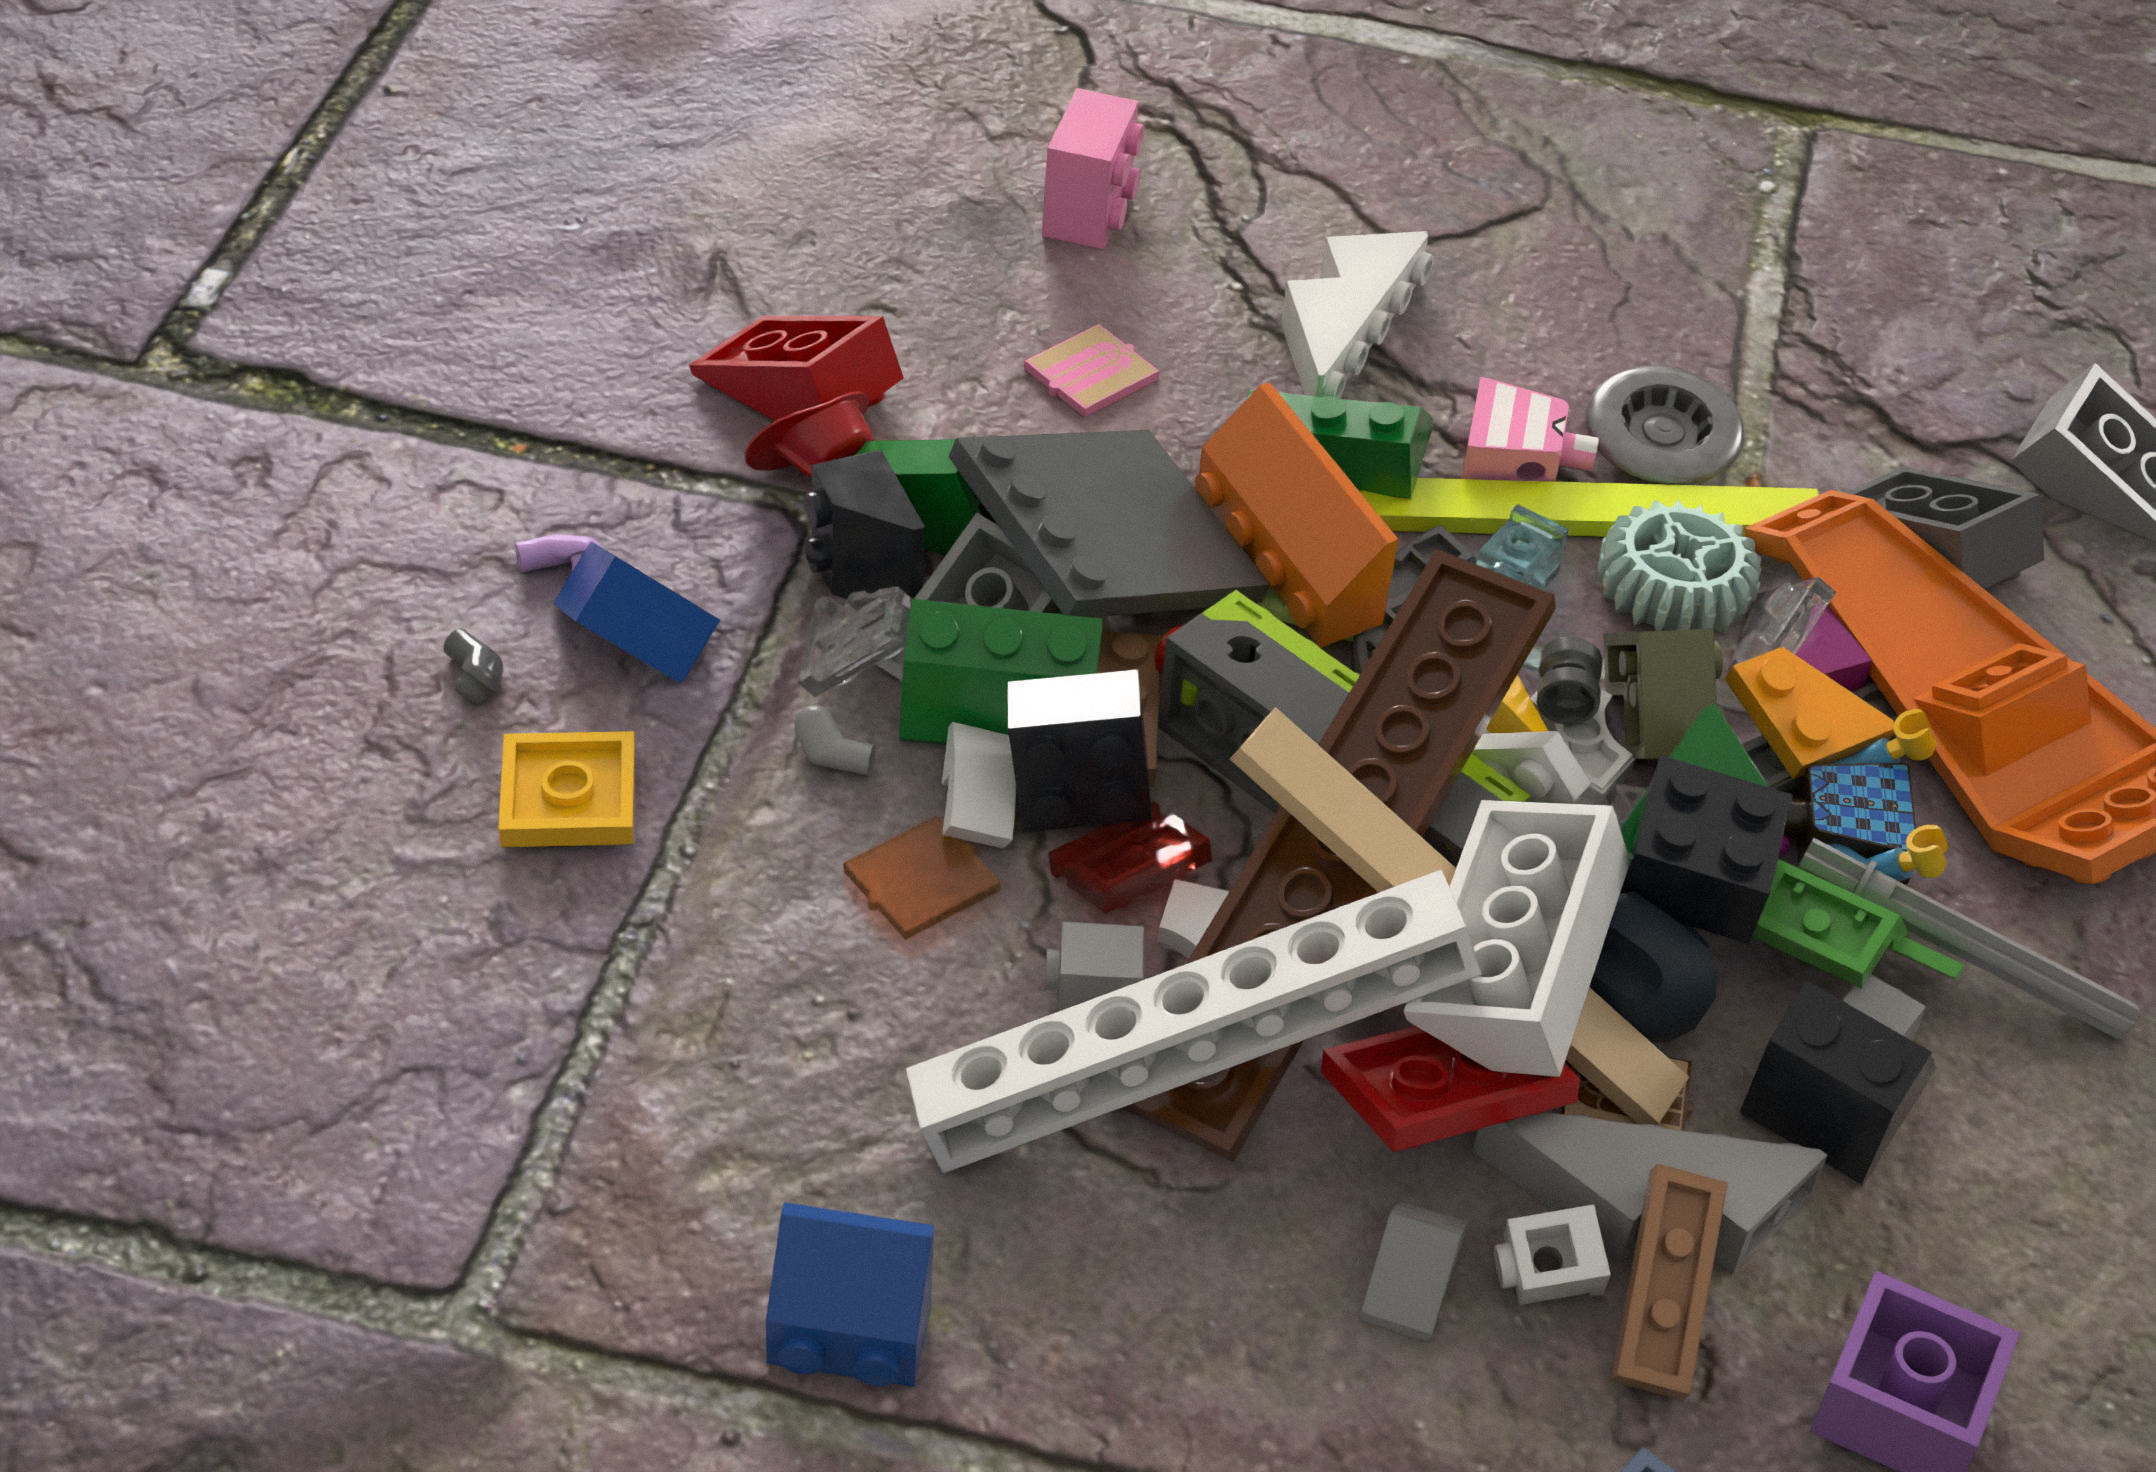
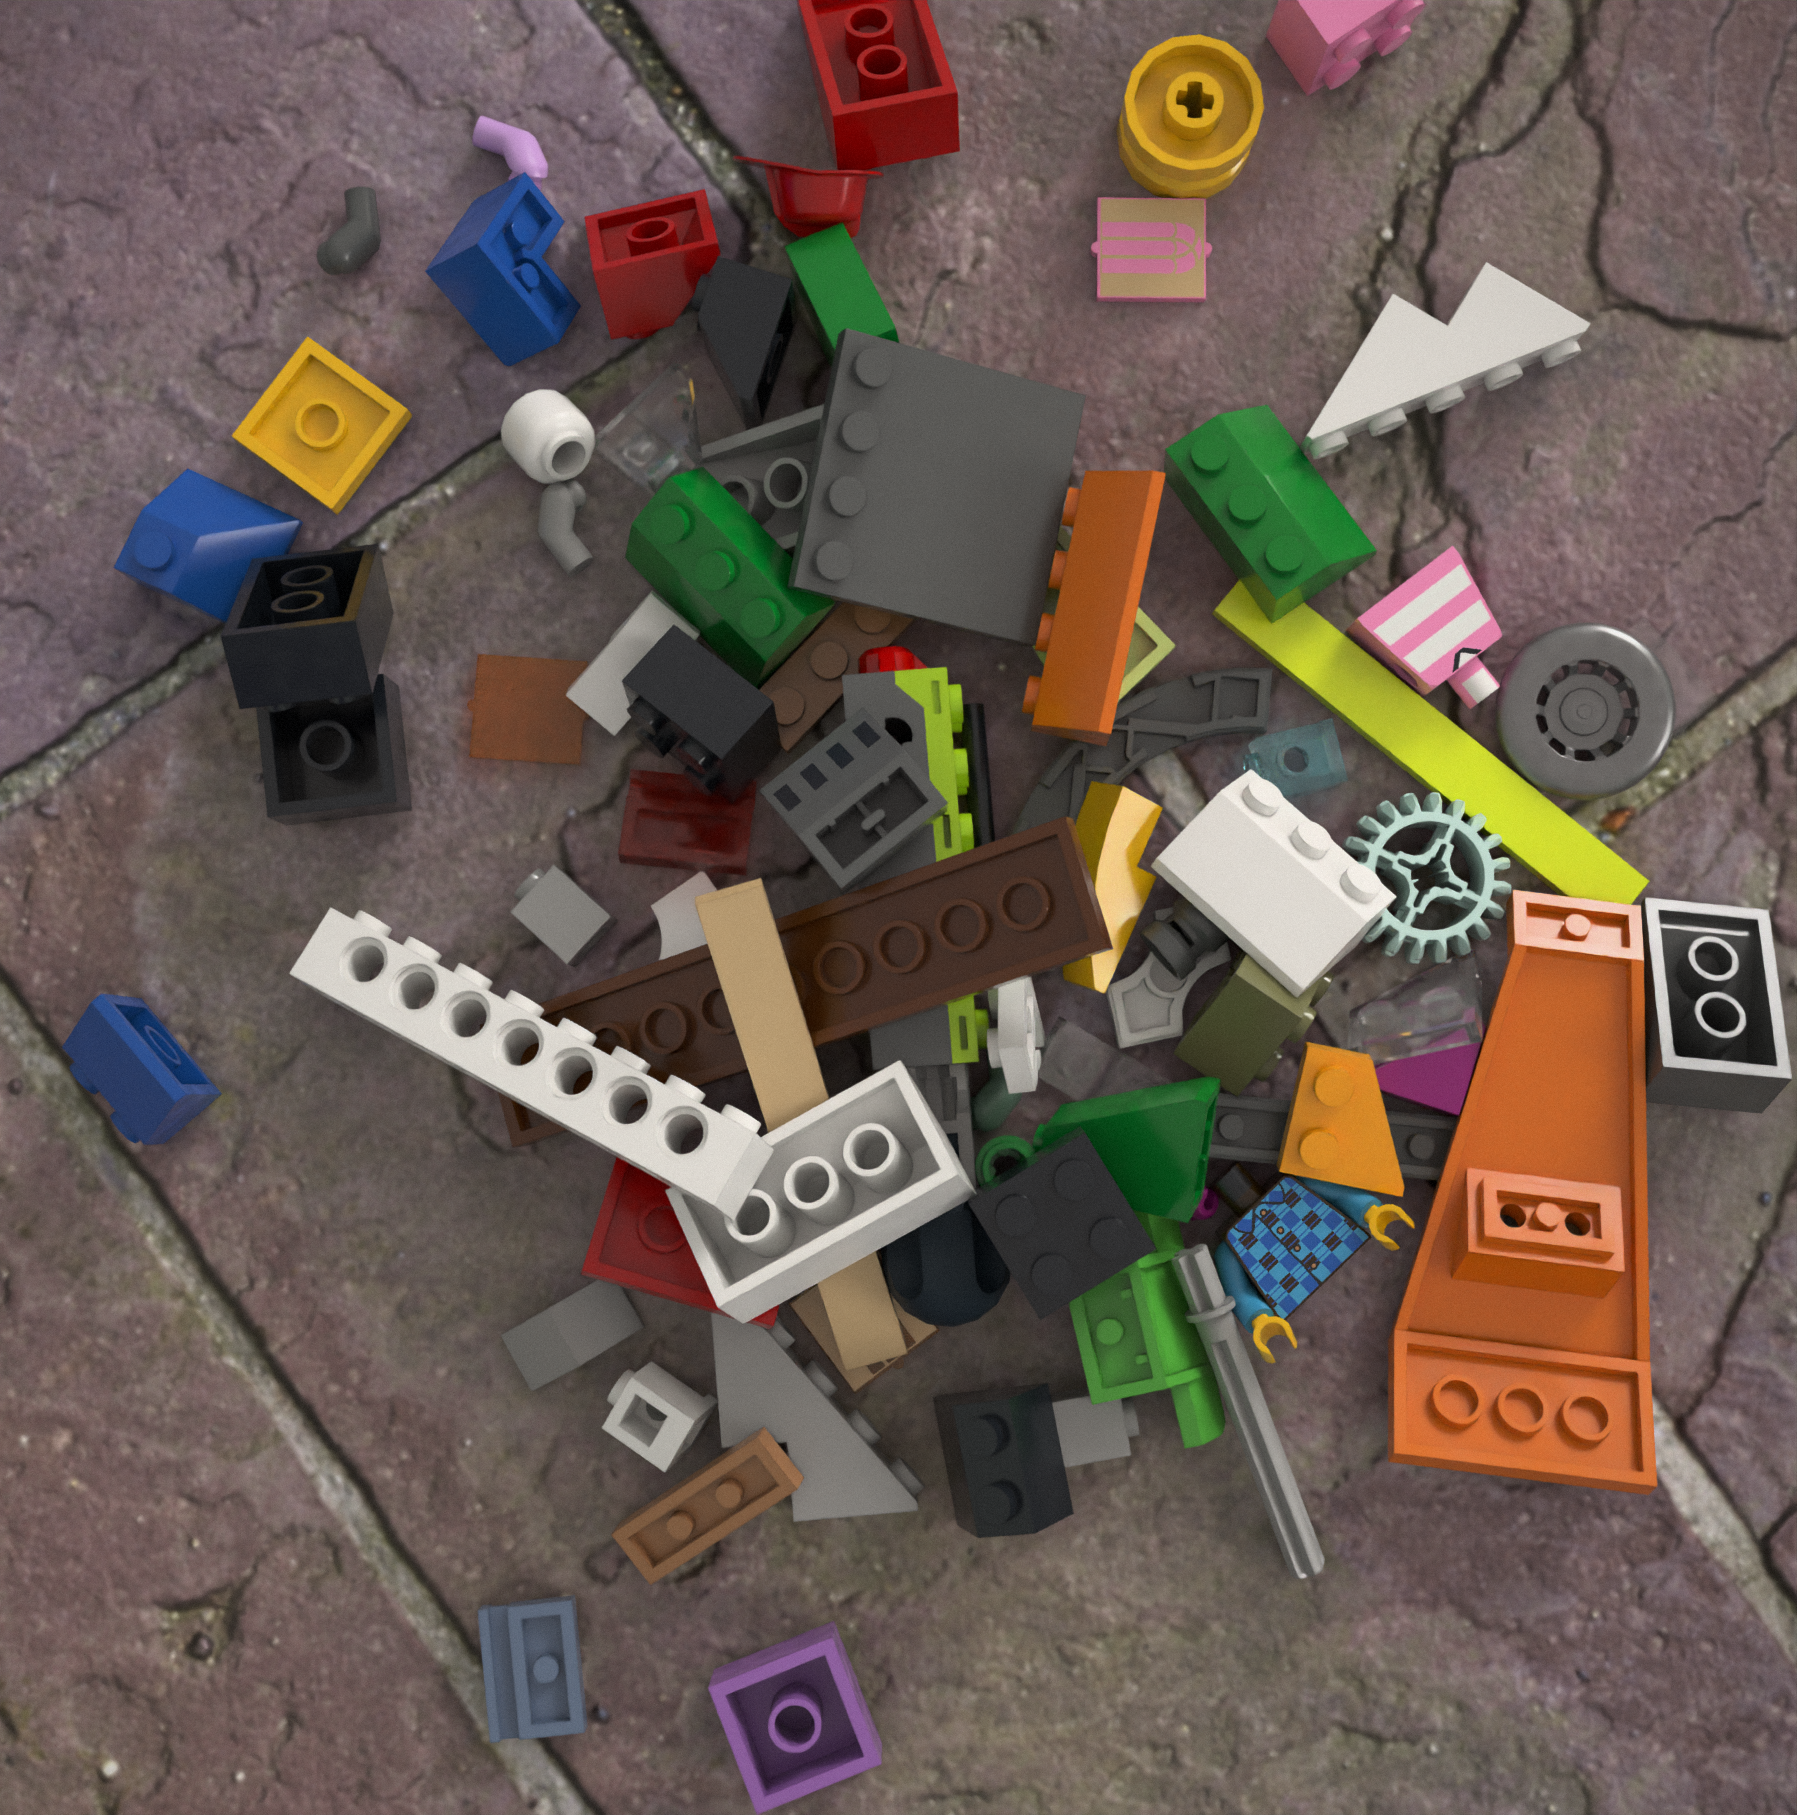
camera: 45 degrees right, 40 degrees up
none -> blue slope [113,469,303,624]
none -> black brick [221,544,394,712]
none -> black brick [256,674,412,826]
none -> white head [501,389,595,484]
none -> red slope [584,189,721,340]
none -> dark grey slope [759,708,948,895]
none -> yellow wheel [1117,34,1264,199]
none -> white slope [1151,769,1396,998]

